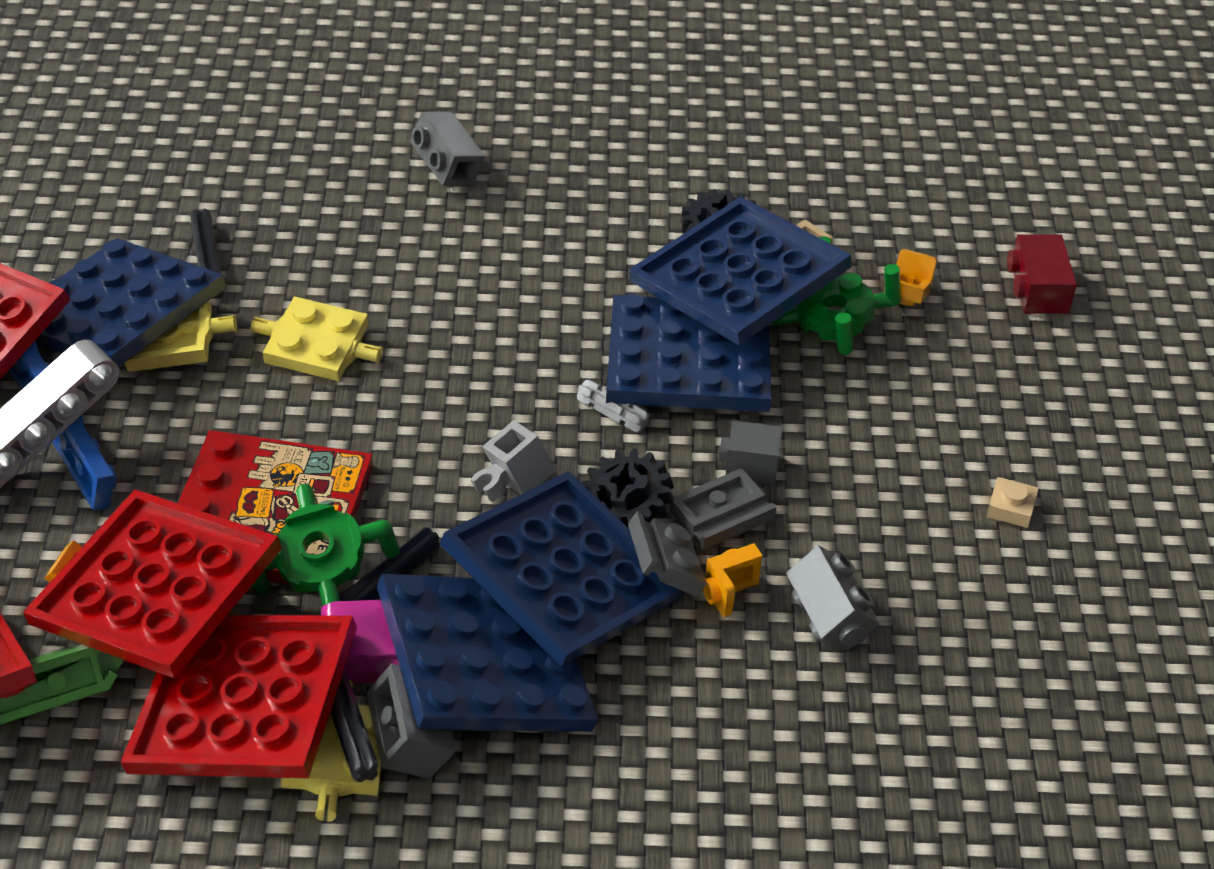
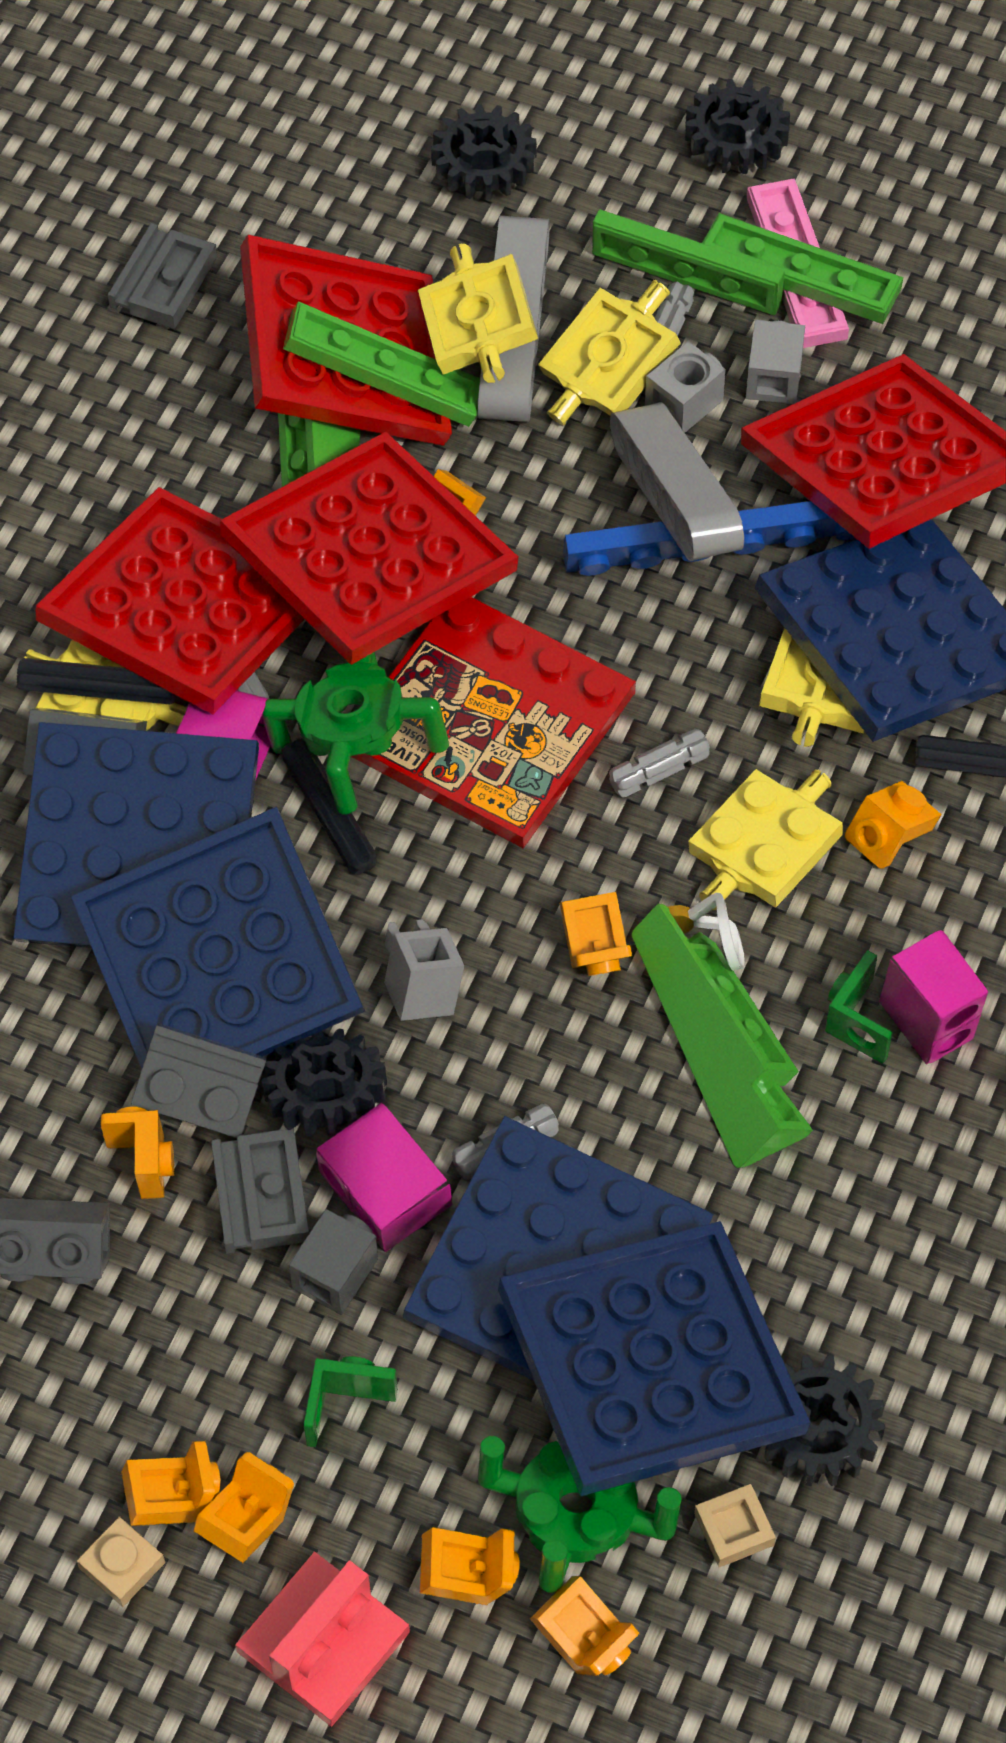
camera: 115 degrees right, 15 degrees up
none -> light orange bracket [121,1441,220,1526]
none -> light orange bracket [193,1452,294,1563]
none -> coral bracket [235,1551,410,1727]
none -> green bracket [304,1356,398,1447]
none -> dark pink piece [316,1103,453,1252]
none -> light orange bracket [420,1527,520,1605]
none -> light orange bracket [559,892,632,976]
none -> light grey axle [609,729,710,797]
none -> bright green wedge [632,903,813,1168]
none -> white piece [668,893,745,971]
none -> green bracket [825,950,892,1064]
none -> light orange bracket [845,781,942,869]
none -> dark pink piece [879,930,988,1065]

